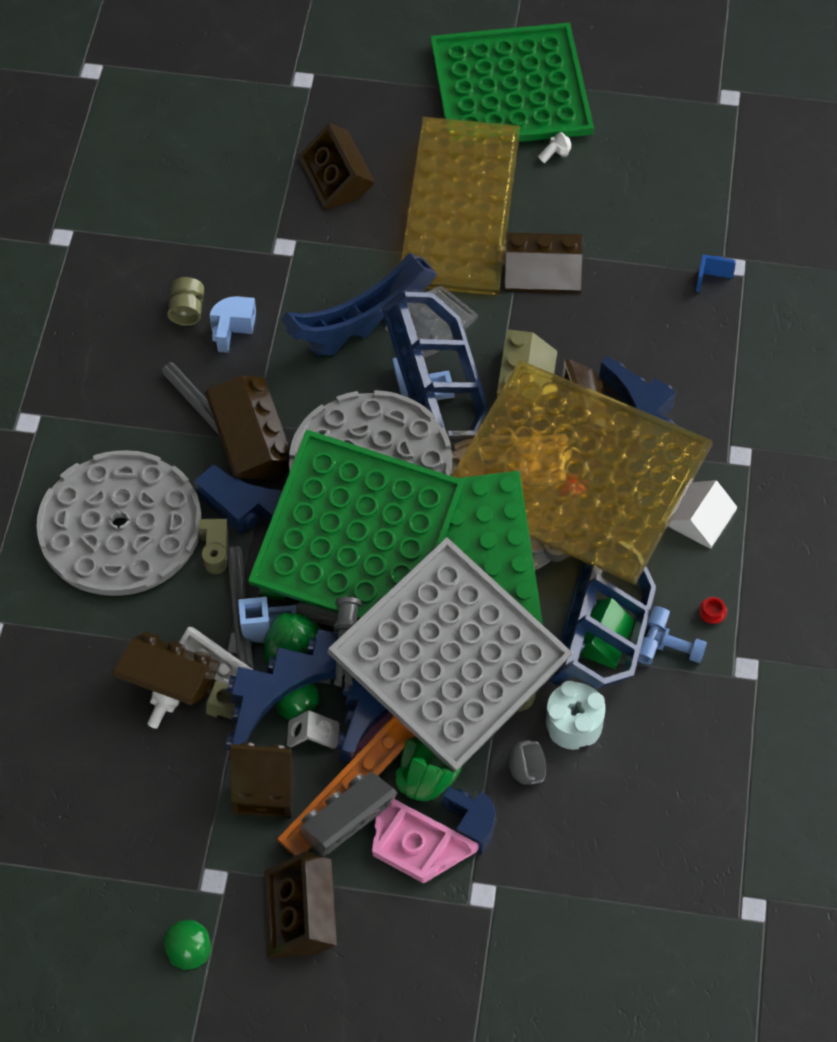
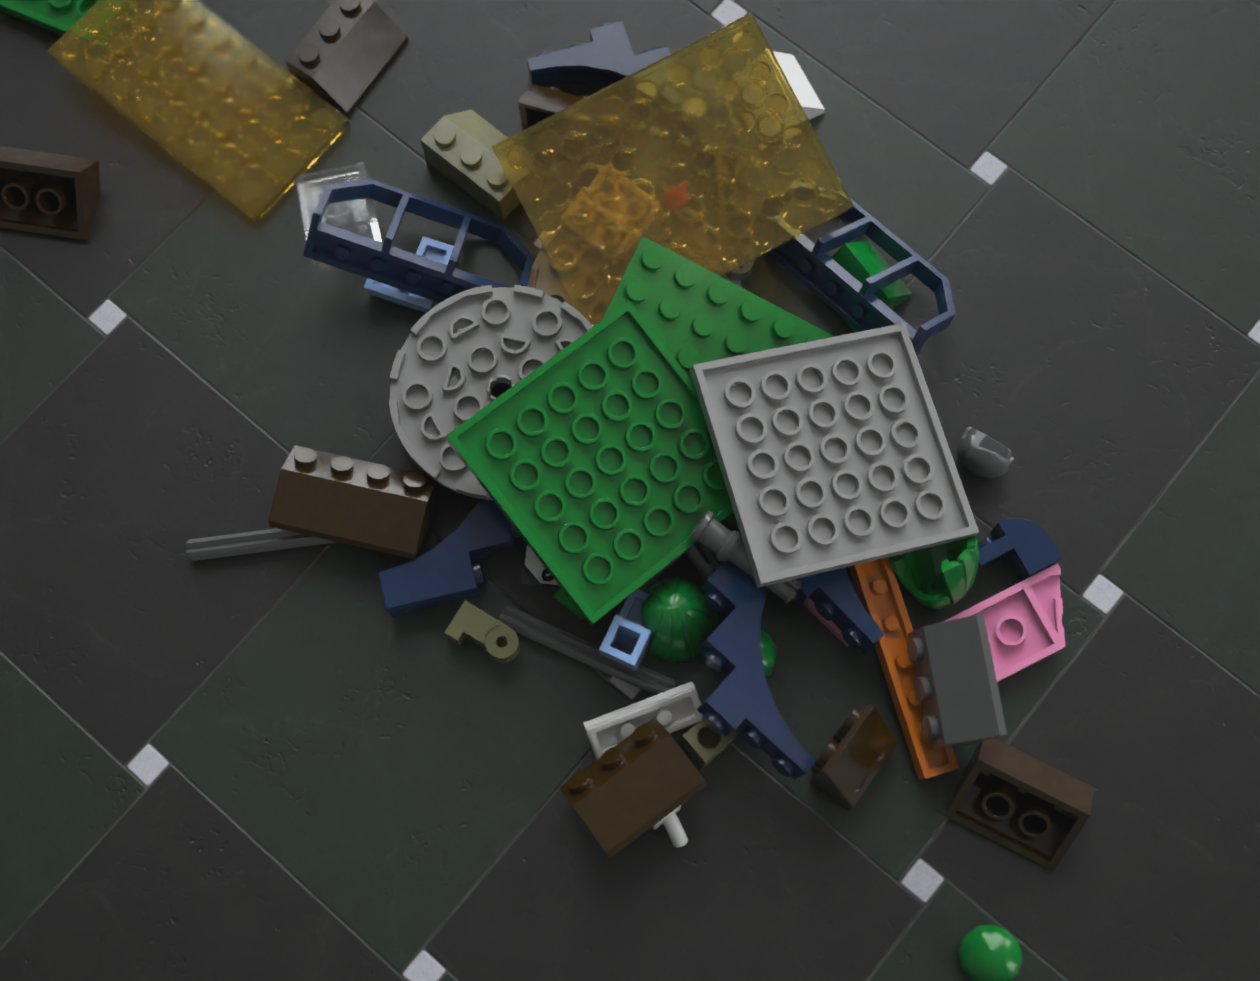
camera: 55 degrees left, 15 degrees up
light grey plate [37,450,202,596] -> none
olive wheel [167,277,204,326] -> none
light blue brick [210,297,256,353] -> none
dark blue arch [280,253,438,357] -> none
white bracket [287,710,339,749] -> none
light aqua brick [545,681,605,750] -> none
medium blue bar [638,606,707,665] -> none
red plate [699,597,727,624] -> none

